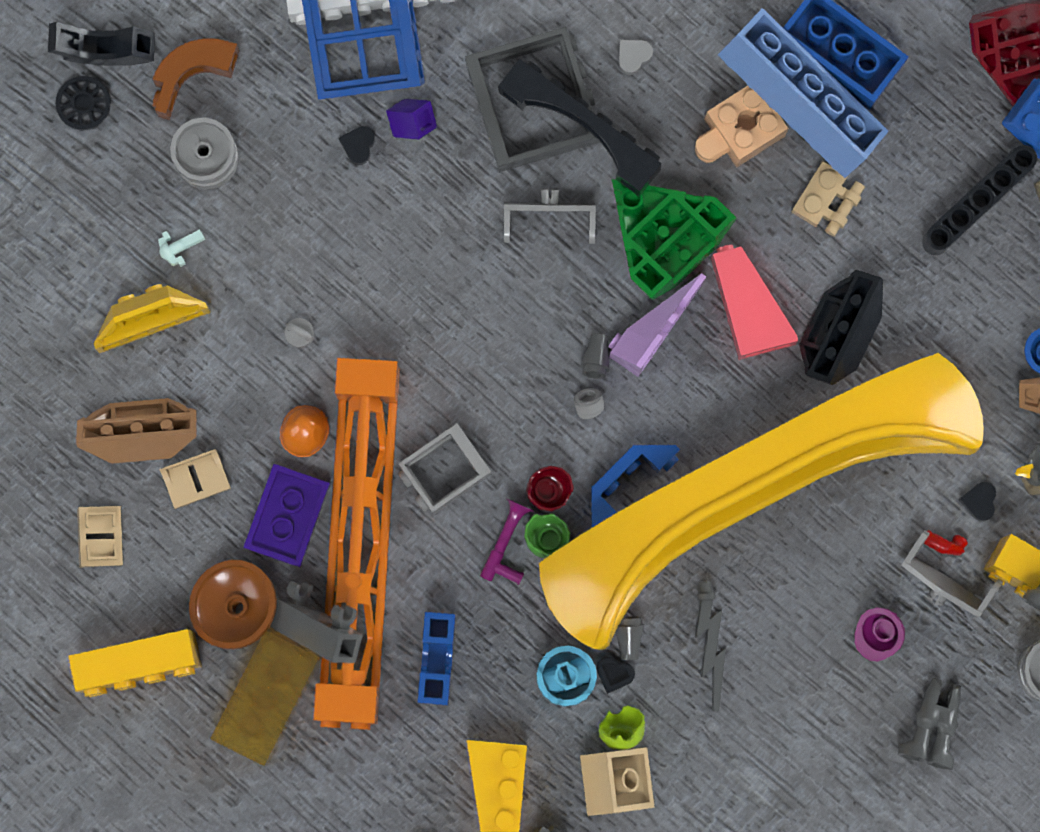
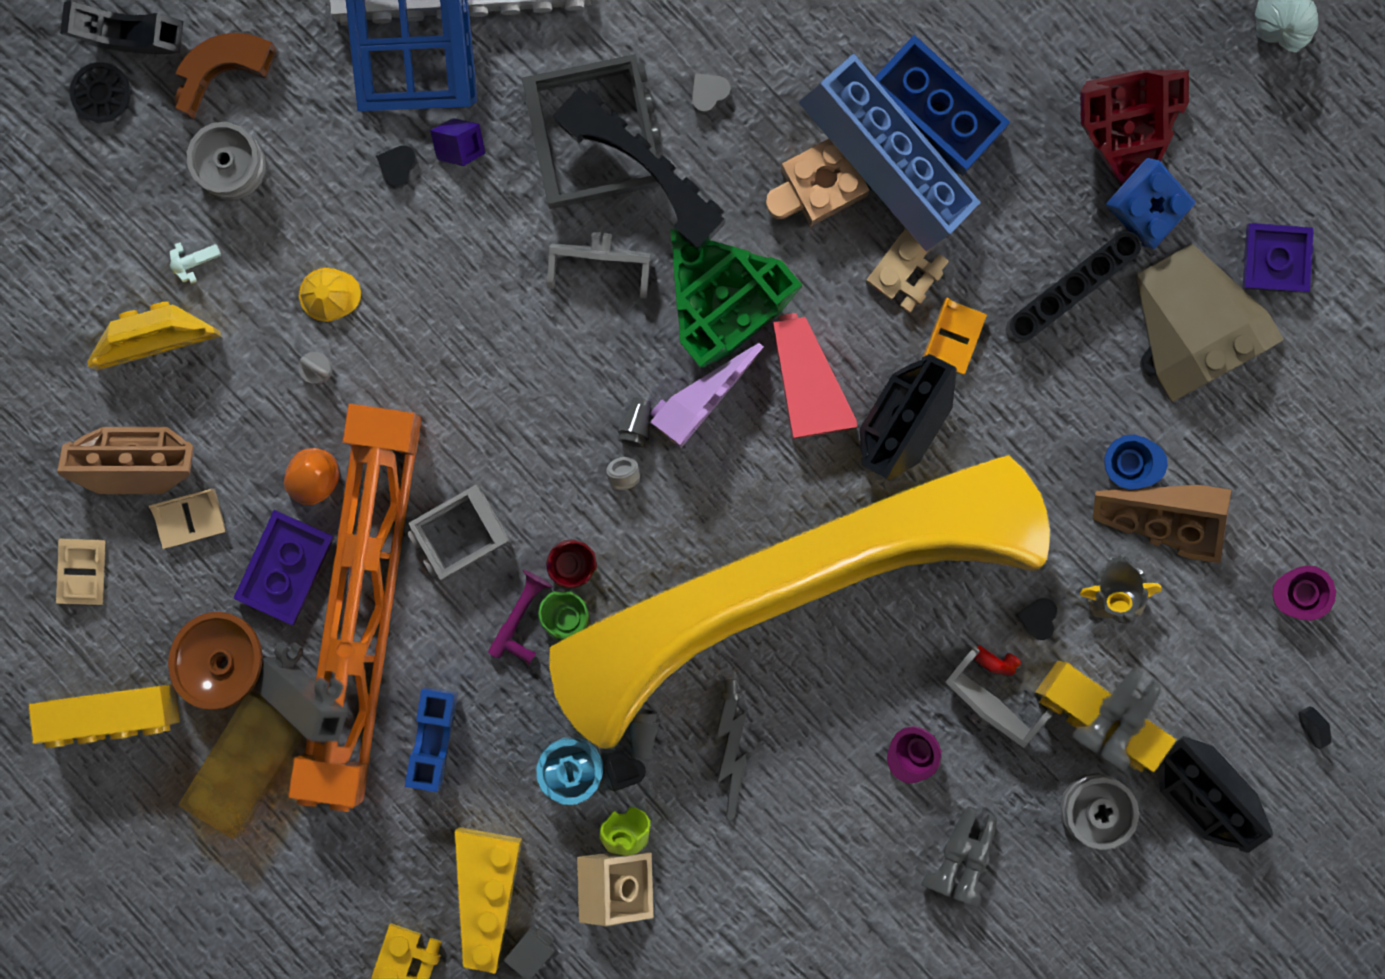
camera: 10 degrees right, 5 degrees up
blue slope [591,445,680,528] -> none
none -> yellow piece [299,268,362,322]
none -> light orange piece [923,297,987,375]

